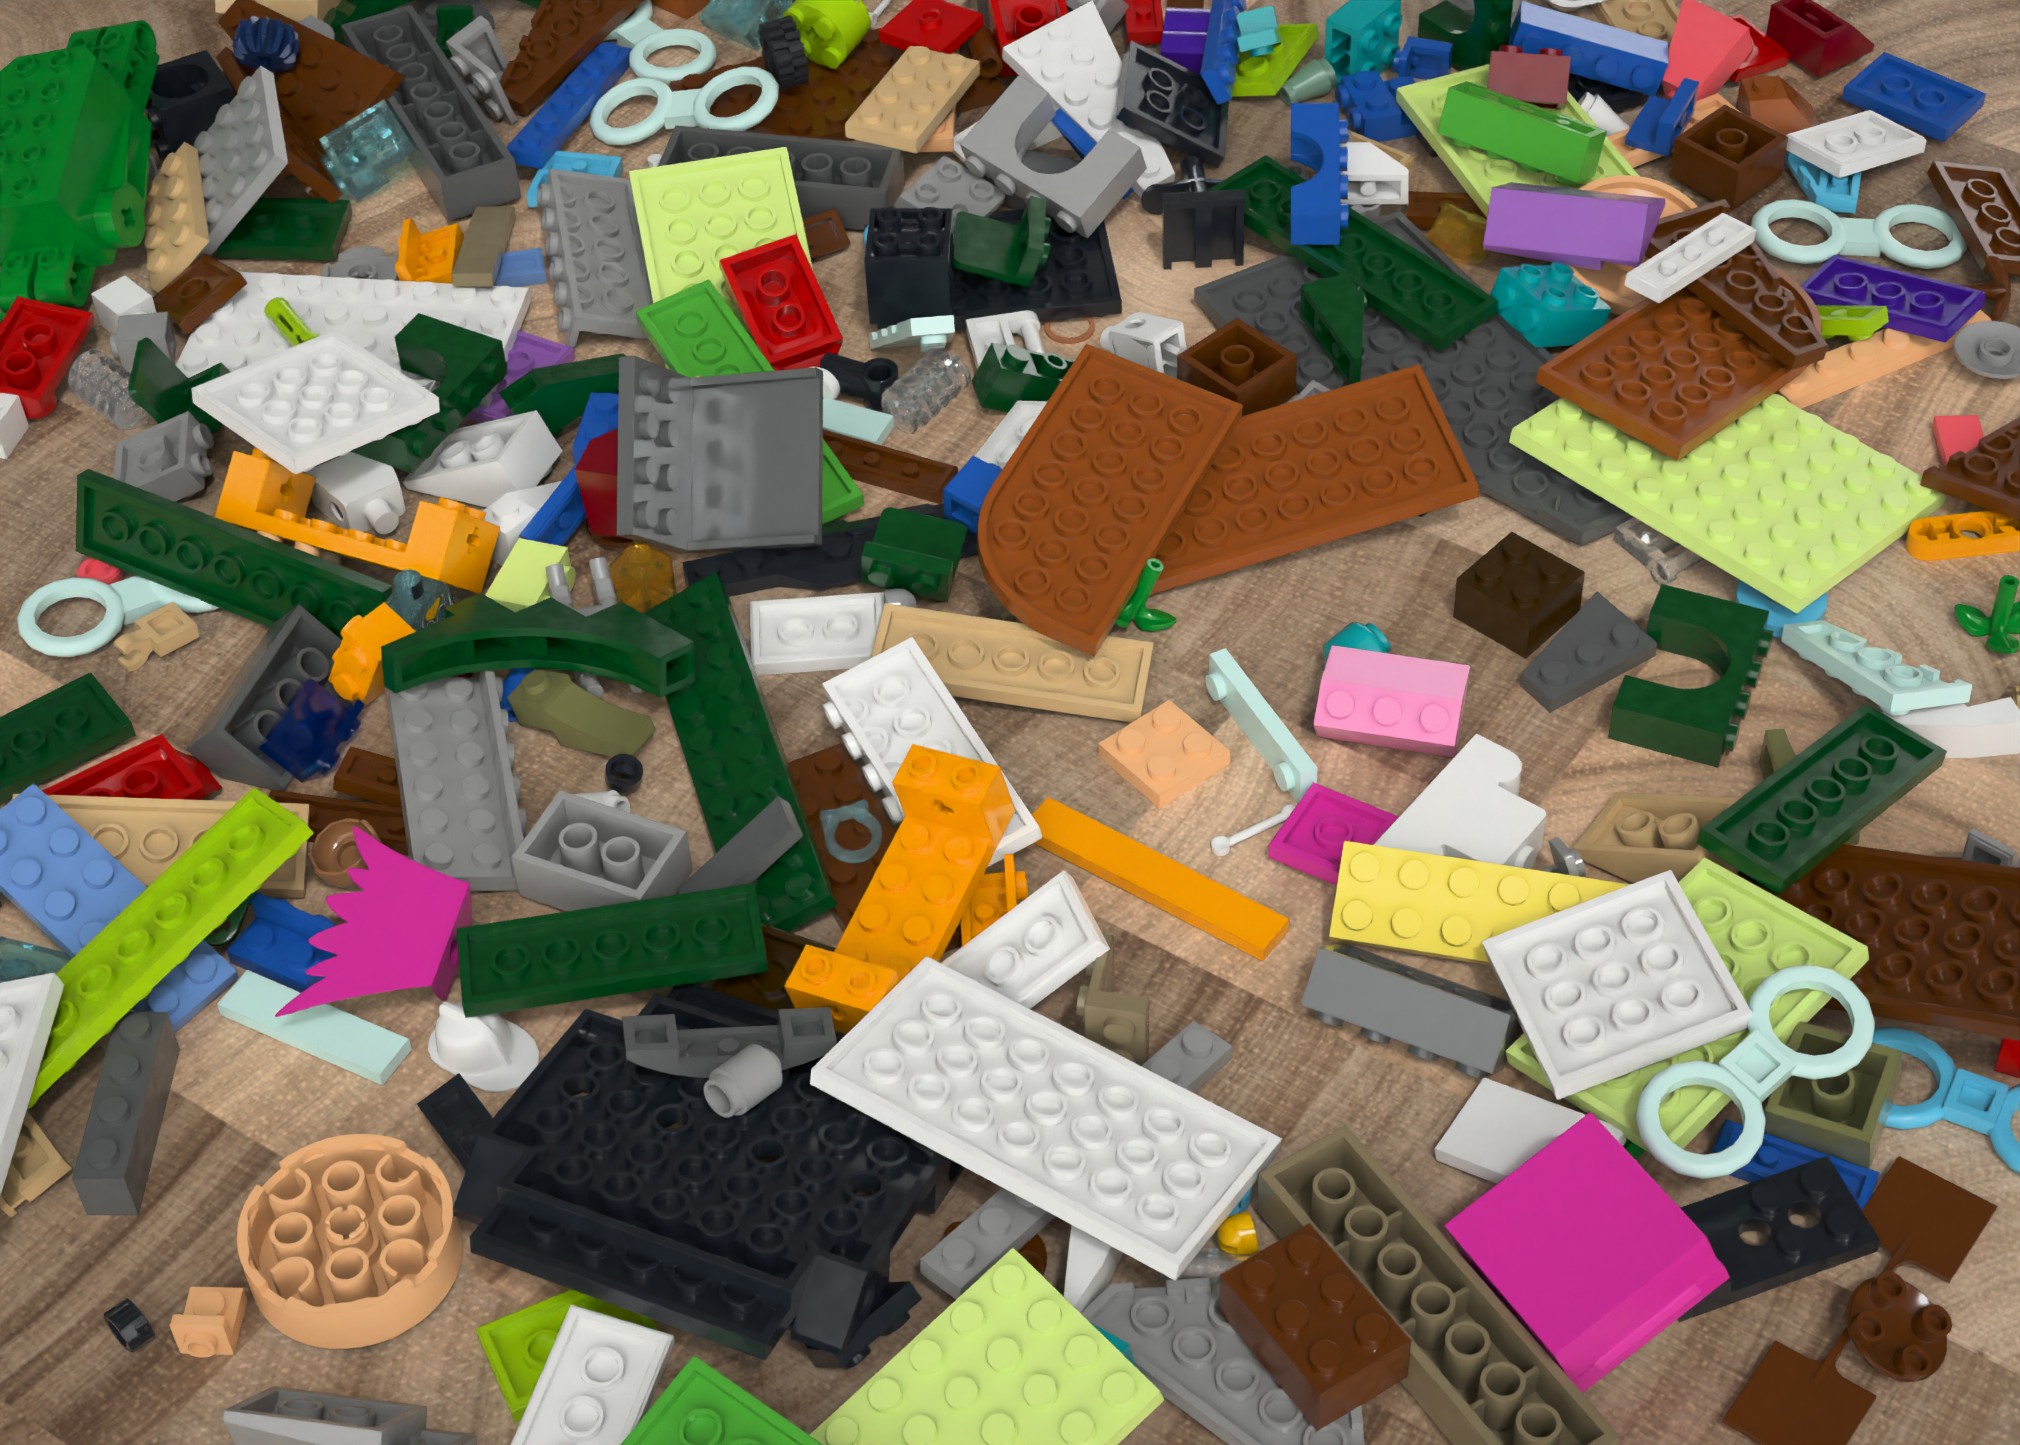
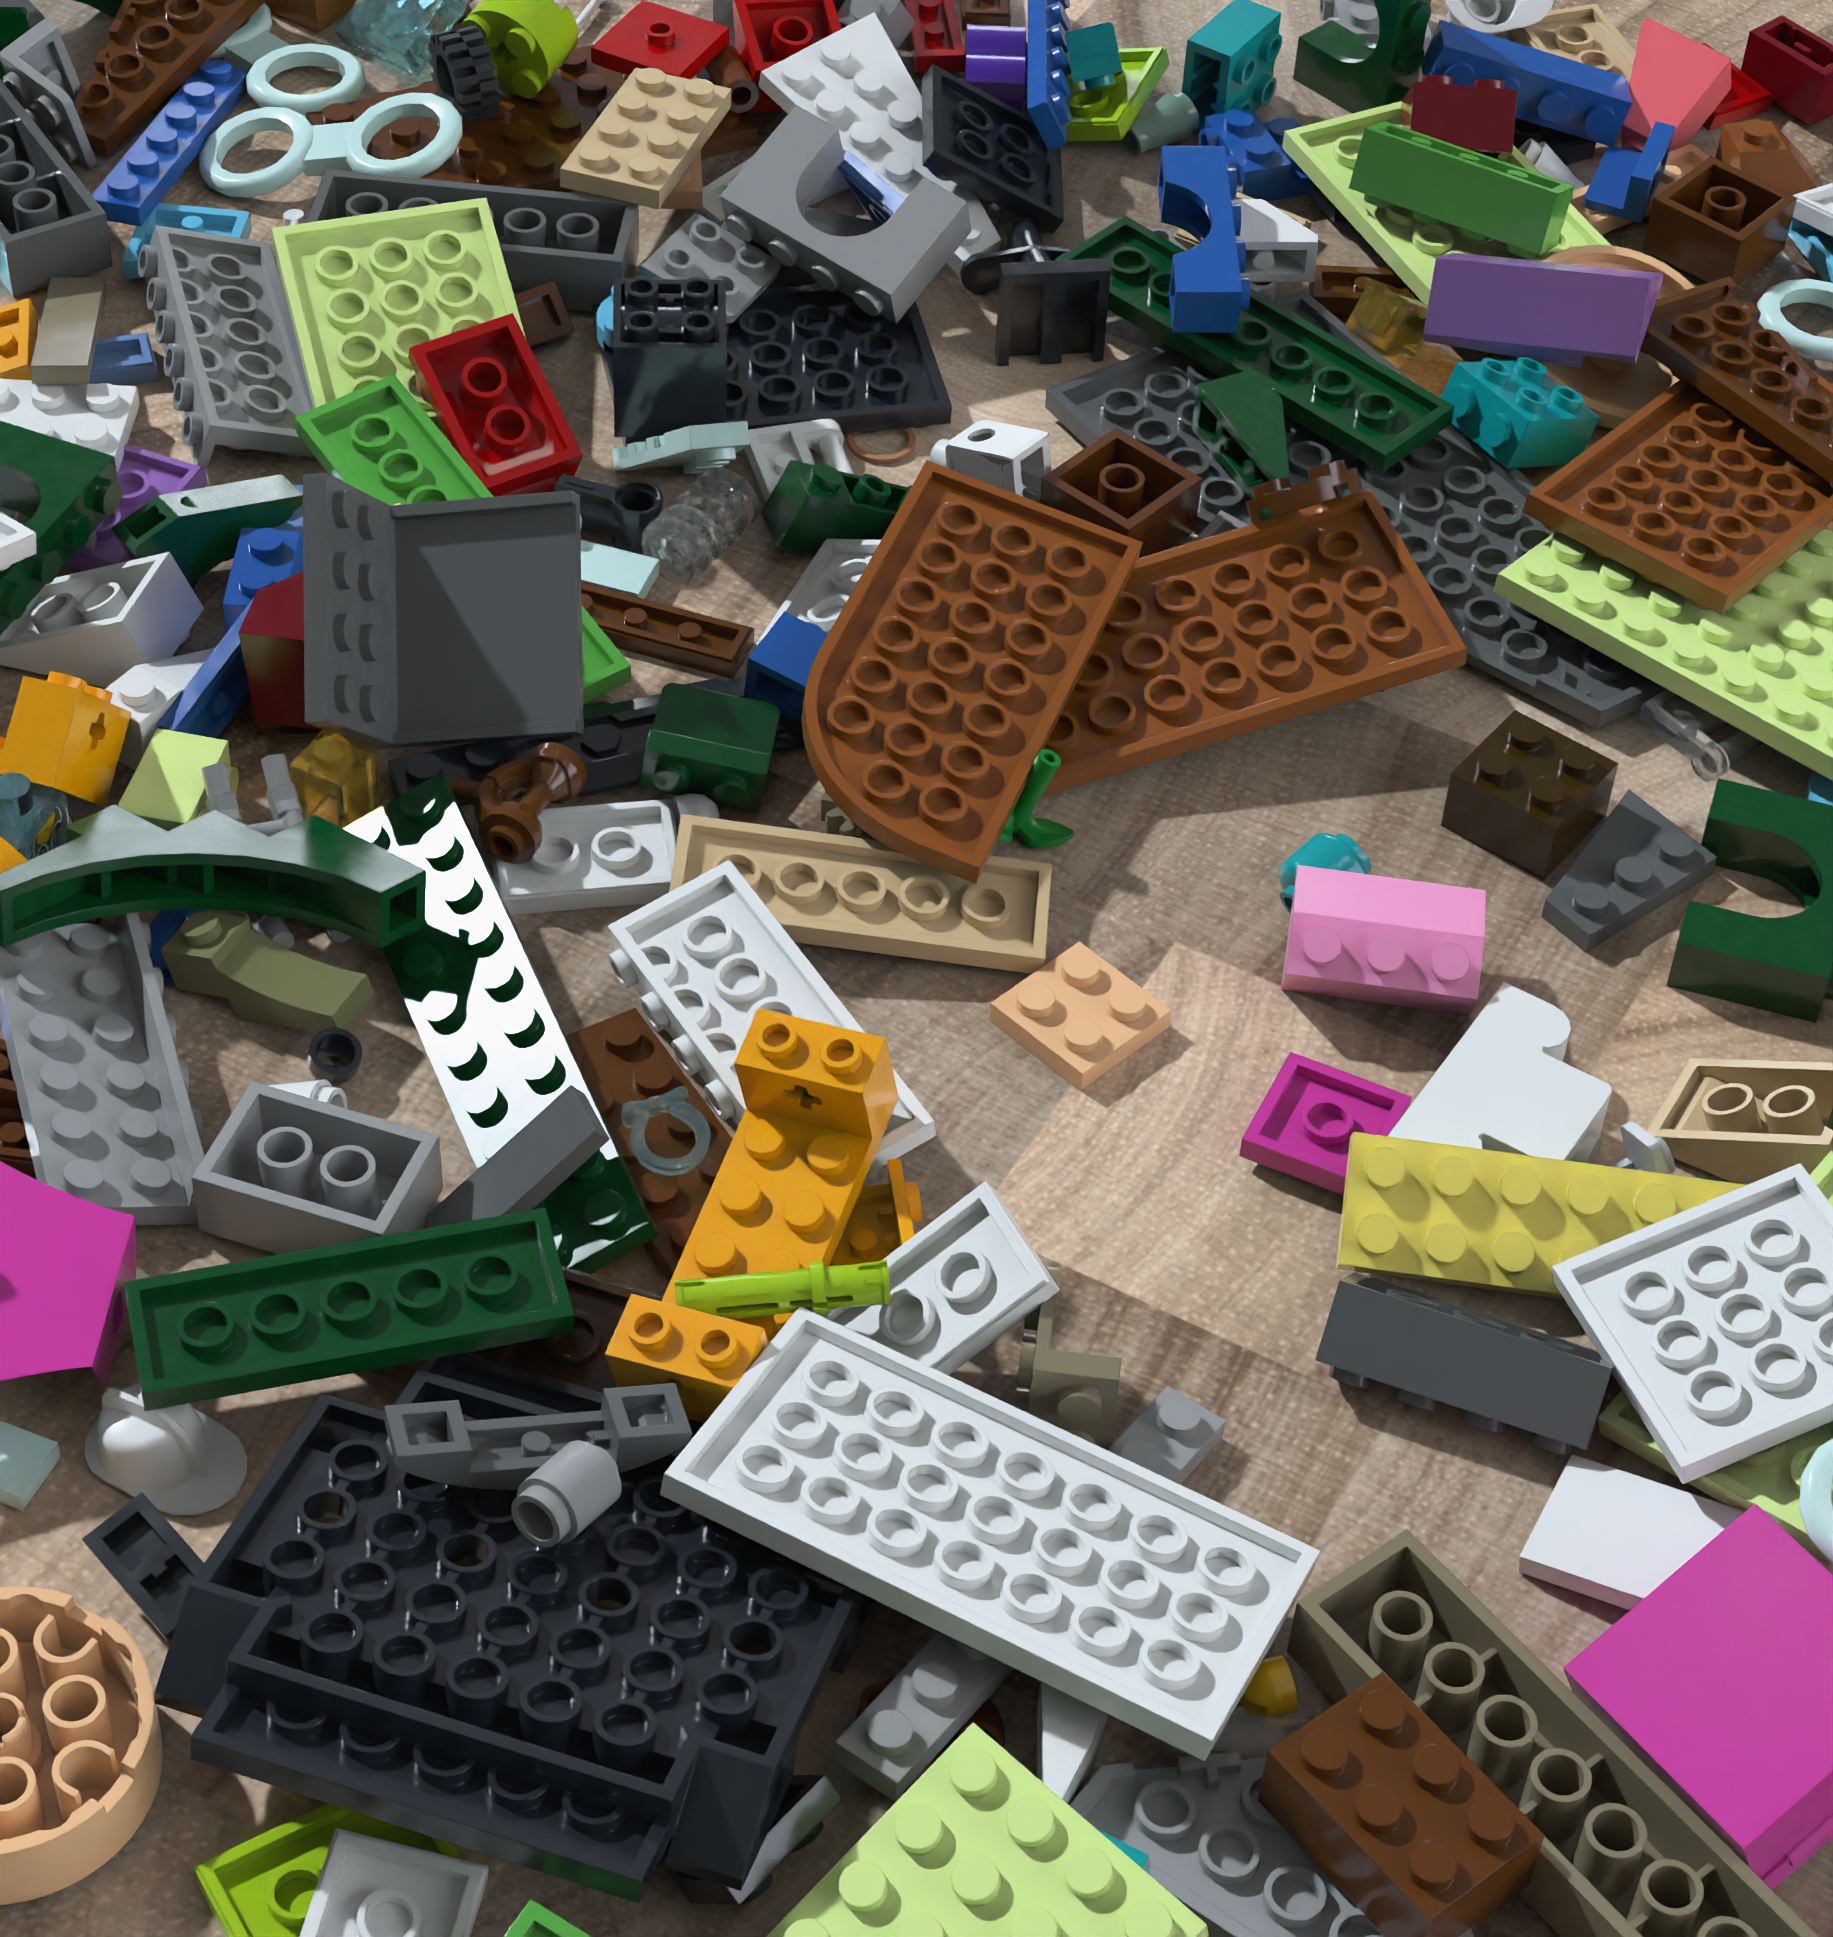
camera: 10 degrees left, 0 degrees up
dark green bracket [952,196,1051,287] -> none
light orange tile [1032,797,1290,961] -> none
light aqua plate [1205,648,1318,804] -> none
white hinge [1211,804,1296,856] -> none
blue bracket [1393,36,1453,80] -> none
white tile [1624,213,1757,303] -> none
none -> reddish brown piece [449,742,587,864]
none -> lime pin [674,1259,891,1319]
none -> reddish brown plate [1246,460,1363,524]

